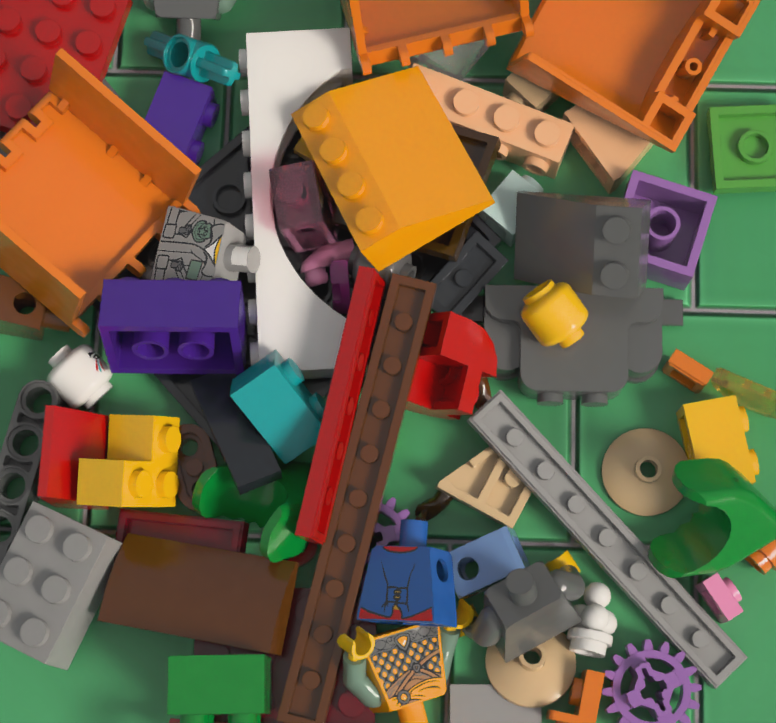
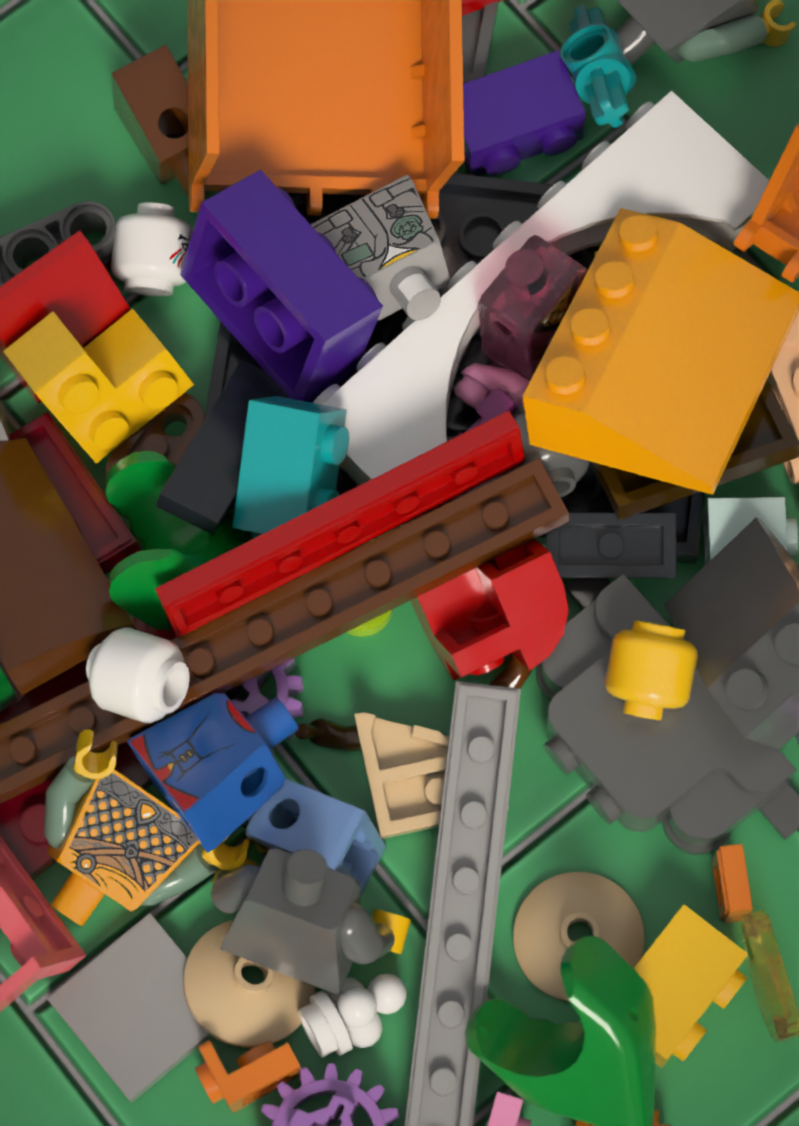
camera: 50 degrees right, 5 degrees down
none -> white head [86,628,190,723]

